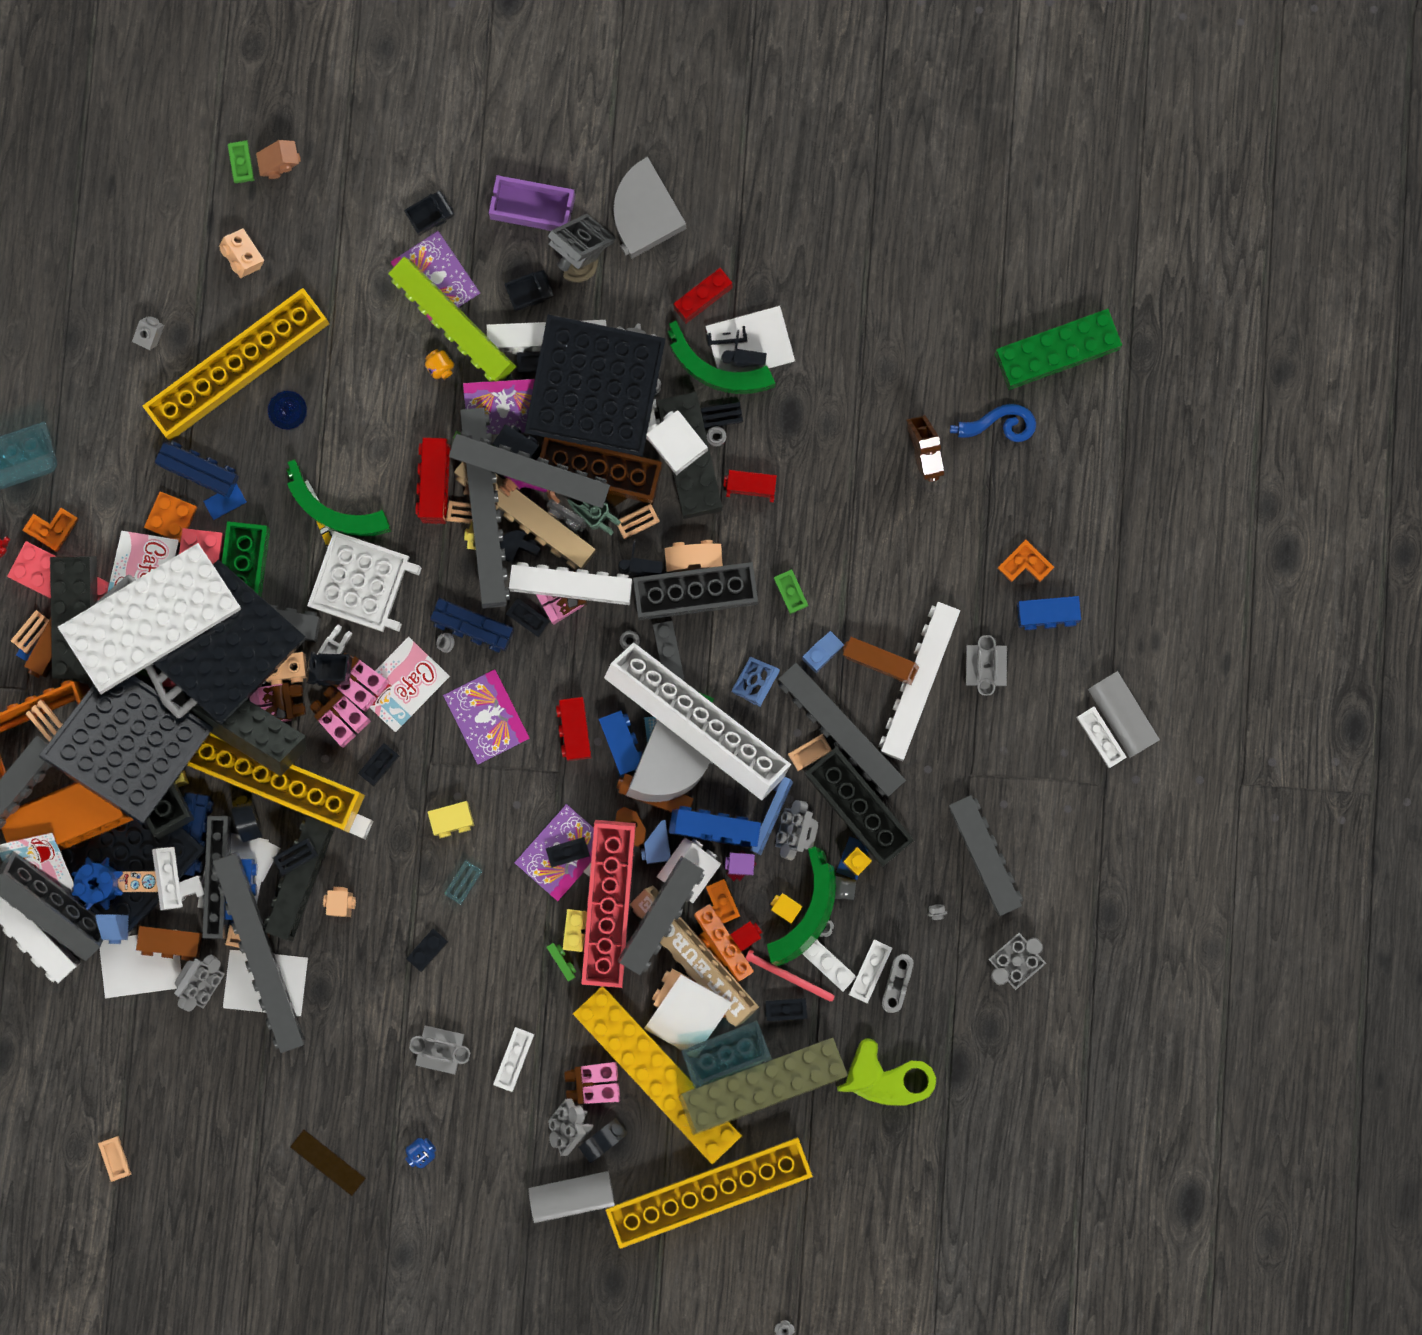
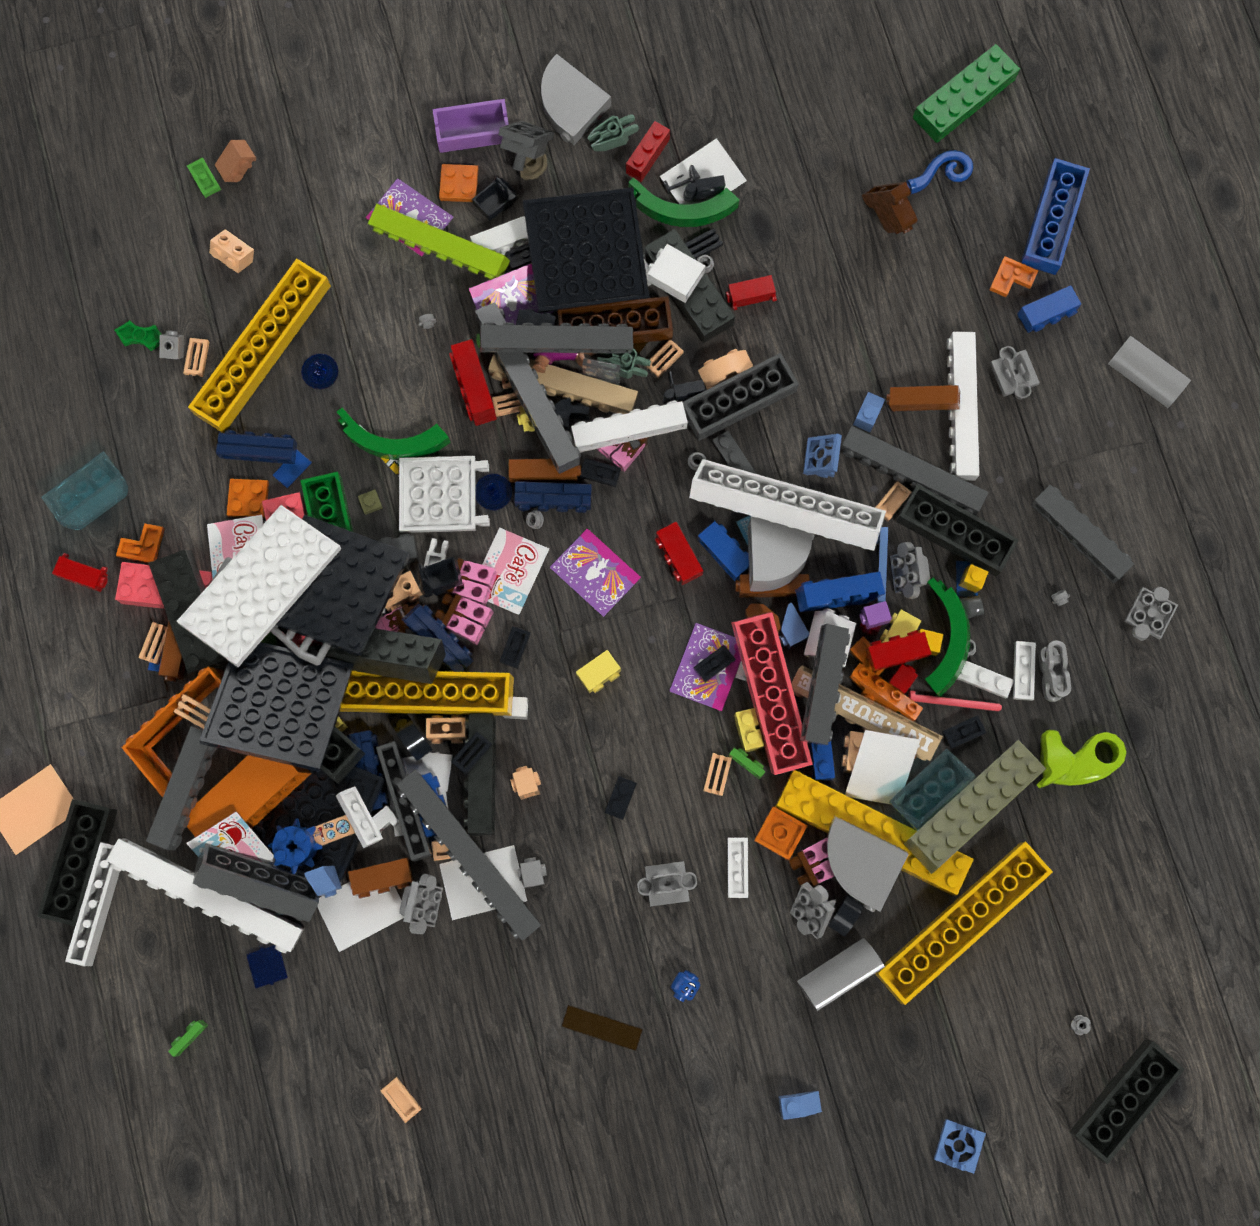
camera: 25 degrees left, 5 degrees down
black piece [404,191,455,236] -> none
light orange head [425,349,454,380] -> none
clear light blue tile [444,860,483,905] -> none
bright green plate [774,570,808,614] -> none
white plate [1076,707,1127,768] -> none
none -> green tile [114,320,162,351]
none -> light nougat tile [183,338,210,377]
none -> clear blue piece [246,945,288,988]
none -> olive plate [358,489,383,515]
none -> dark blue brick [402,604,473,672]
none -> light grey plate [418,314,436,329]
none -> light nougat brick [426,715,468,744]
none -> orange plate [439,164,479,202]
none -> clear blue piece [476,474,512,511]
none -> dark orange brick [509,459,581,483]
none -> light grey brick [517,857,547,888]
none -> sand green hinge [588,114,639,151]
none -> light nougat tile [703,753,732,796]
none -> orange plate [754,806,808,861]
none -> medium blue slope [778,1091,822,1120]
none -> blue brick [809,741,835,781]
none -> light grey brick [827,816,909,912]
none -> red brick [866,630,932,672]
none -> light yellow brick [880,610,921,643]
none -> blue brick [1021,158,1090,275]

